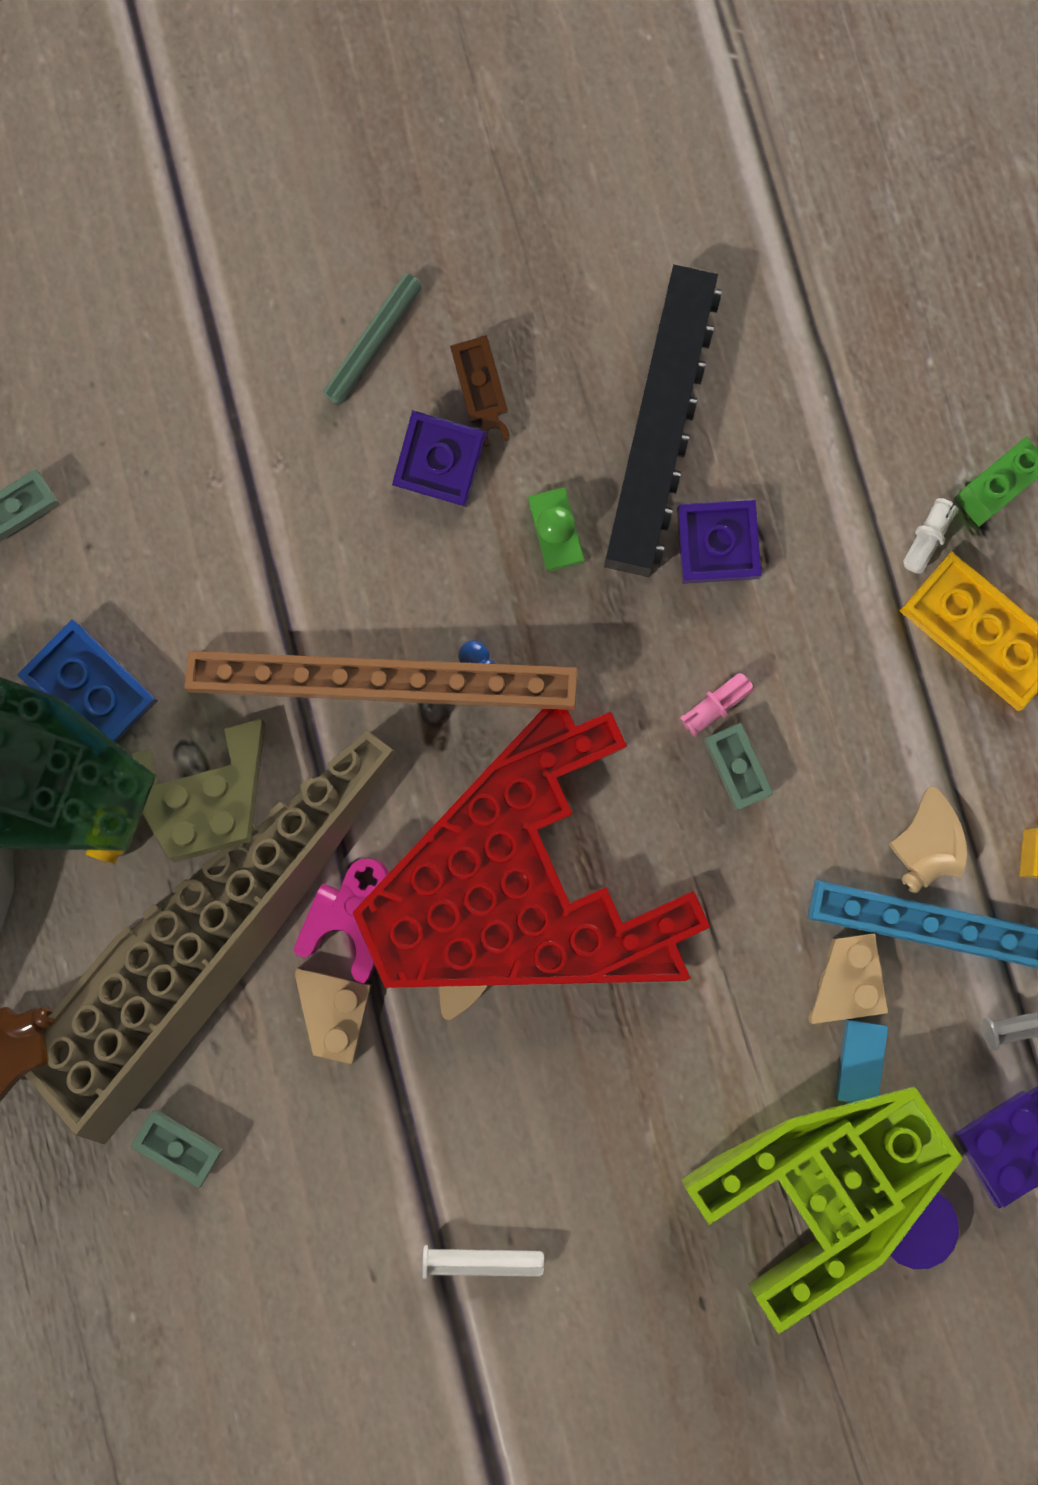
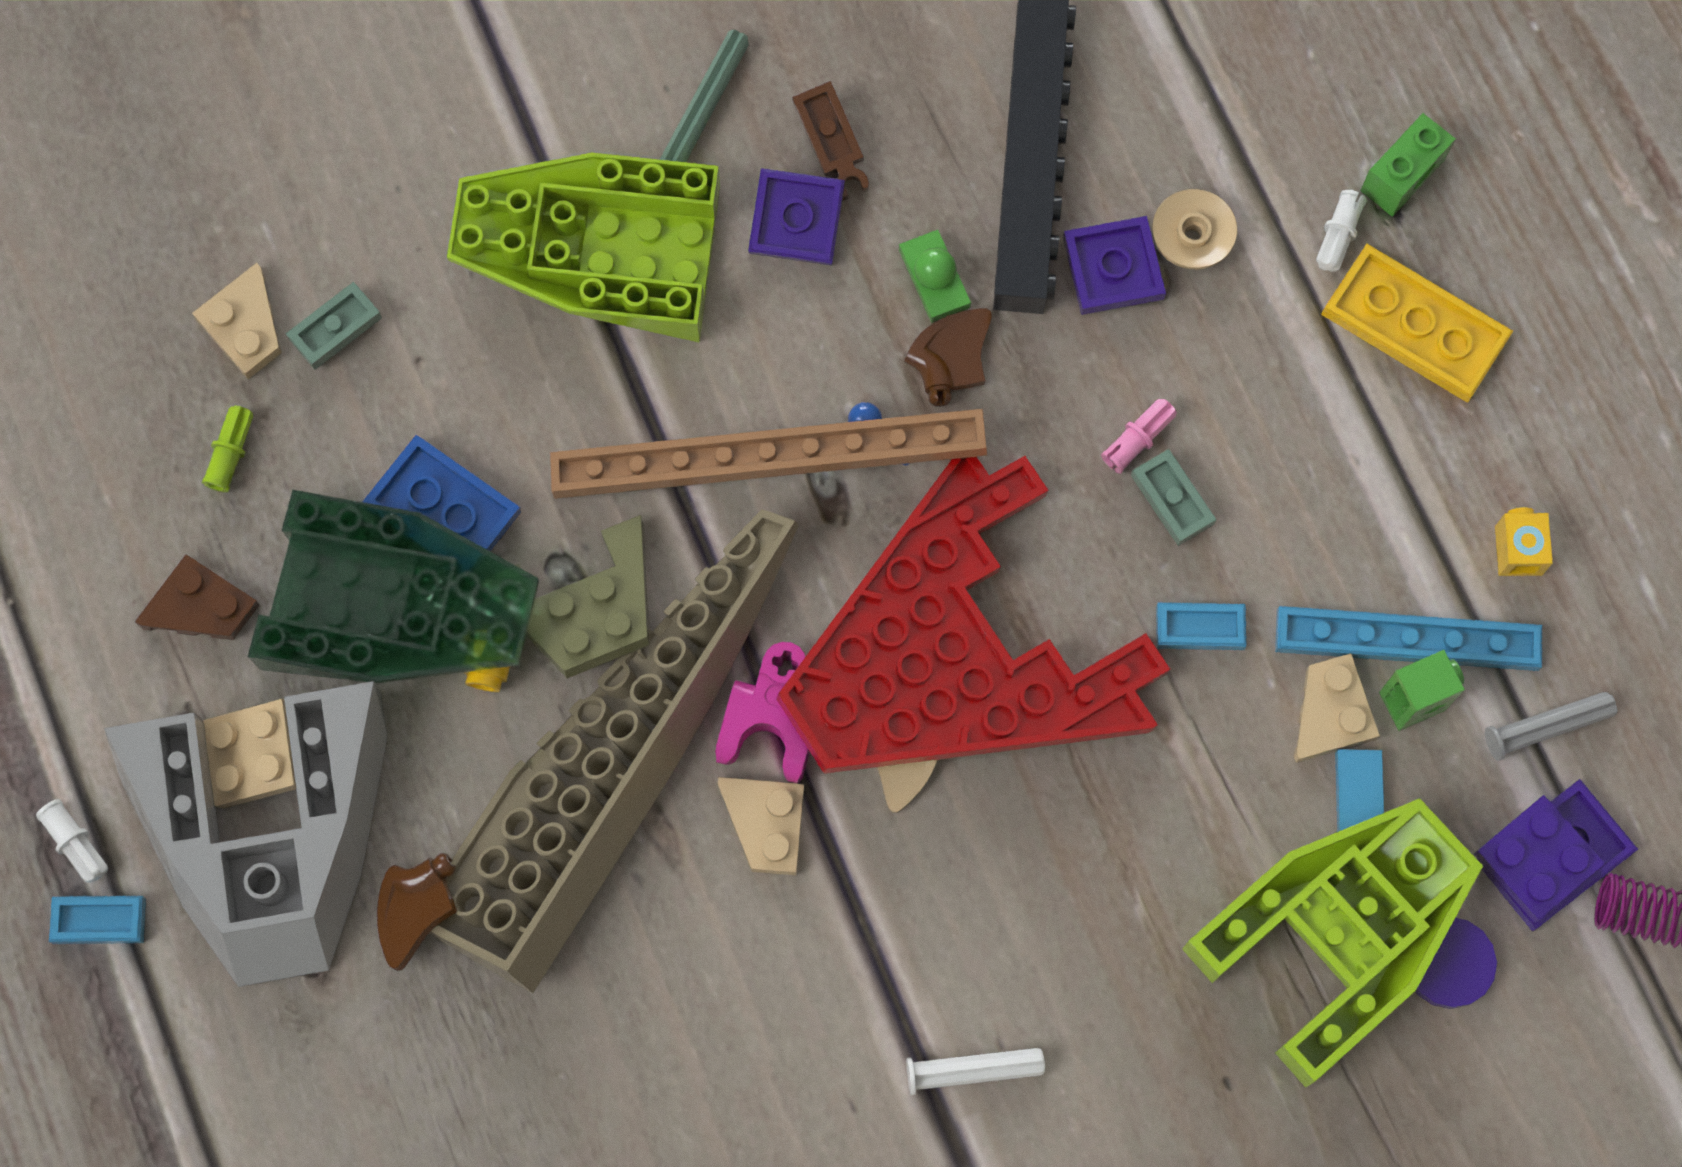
camera: 15 degrees left, 10 degrees down
sand green plate [130,1109,223,1188] -> none
tan arm [889,787,967,893] -> none
none -> lime wedge [447,152,720,343]
none -> reddish brown arm [904,308,992,407]
none -> tan dish [1152,189,1237,270]
none -> dark azure tile [1156,602,1246,650]
none -> bright green brick [1379,650,1465,731]

